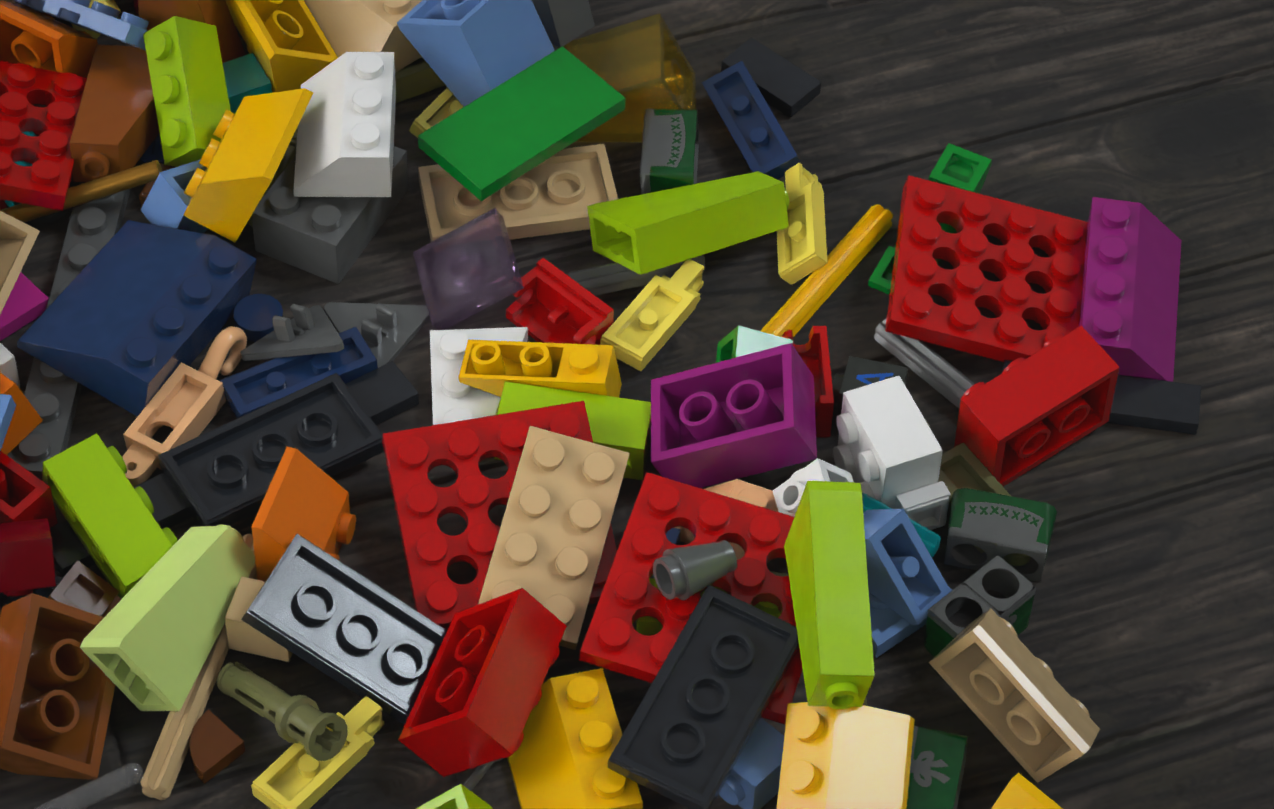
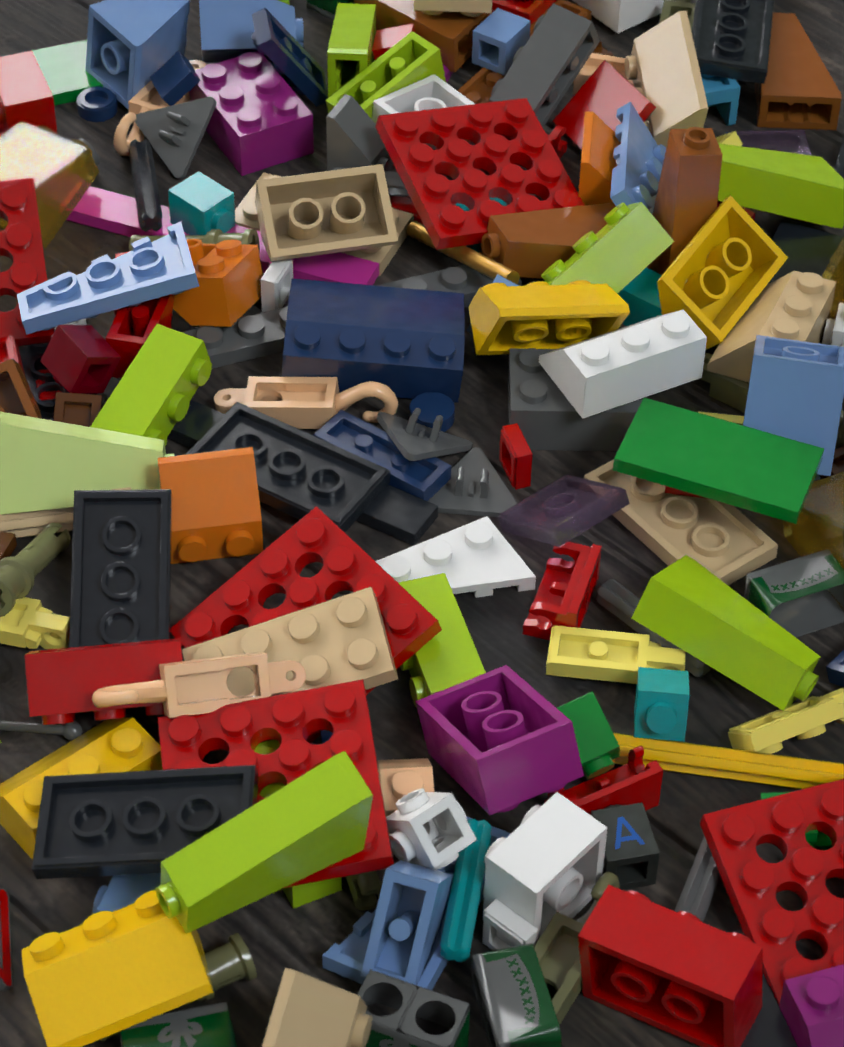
camera: 65 degrees right, 5 degrees down
yellow slope [458,340,622,397] -> none
dark grey cone [653,540,737,600] -> none
none -> light nougat piece [92,652,306,718]
none -> red tile [499,423,533,490]
none -> teal brick [634,667,690,742]

